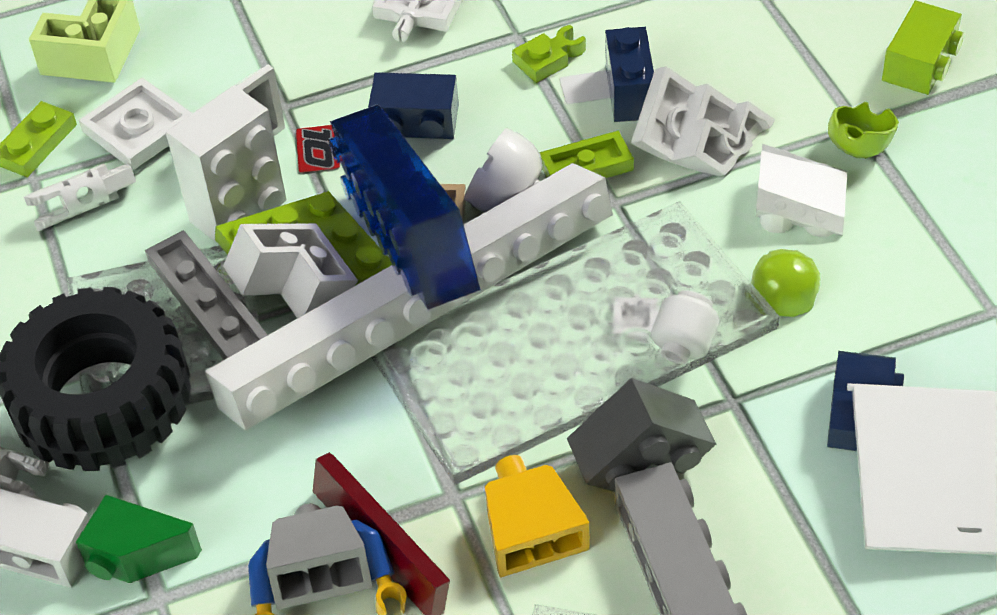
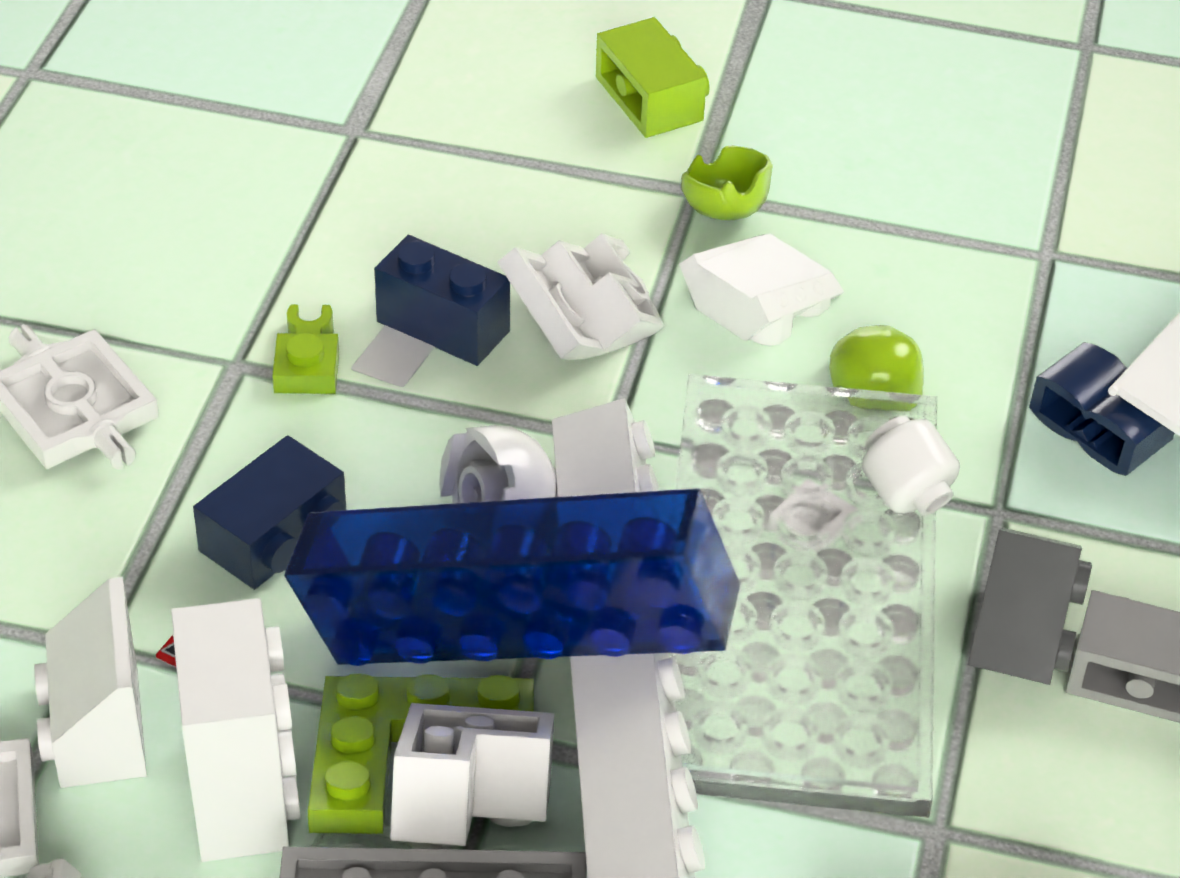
camera: 60 degrees left, 5 degrees down
yellow torso [485,455,590,578] -> none
lime plate [539,130,634,178] -> none

